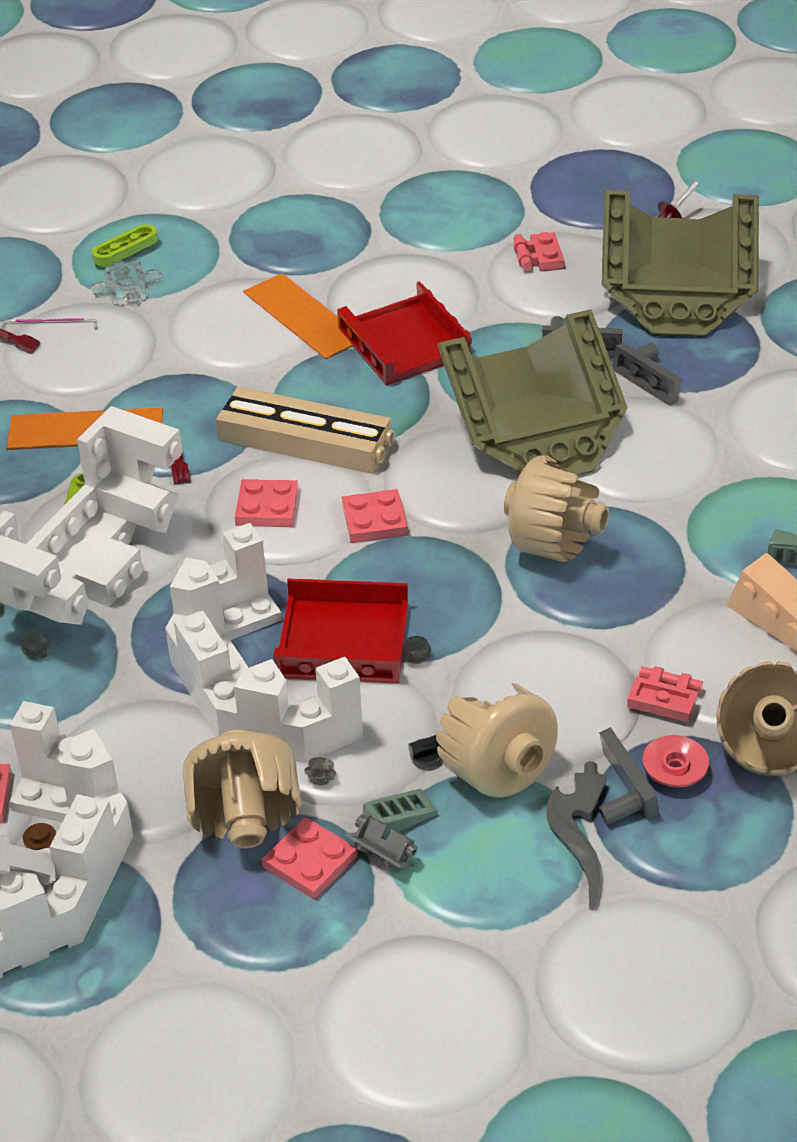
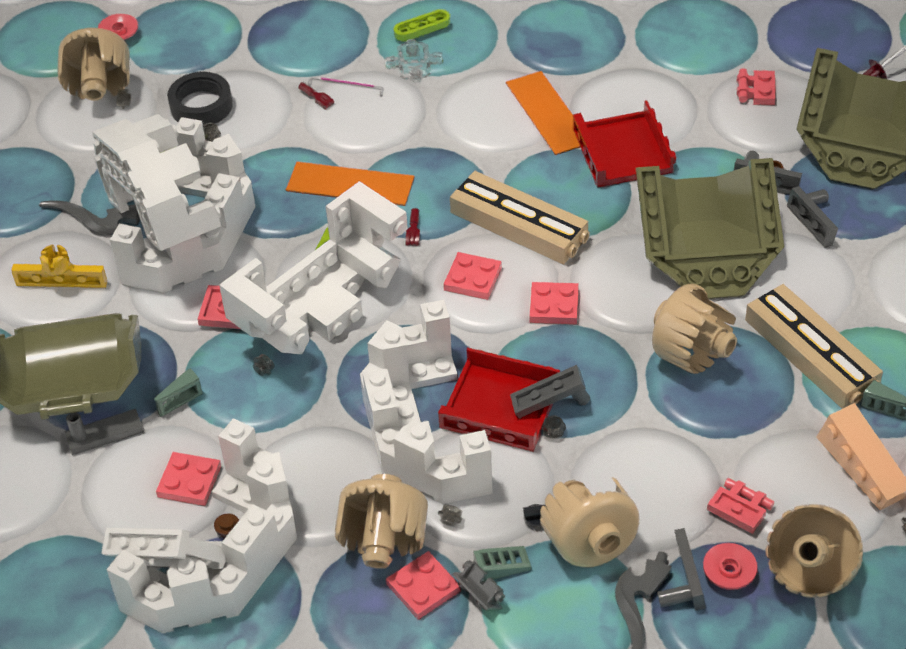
camera: 15 degrees right, 5 degrees up
none -> dark grey piece [510,365,590,418]
none -> tan brick [745,284,883,409]

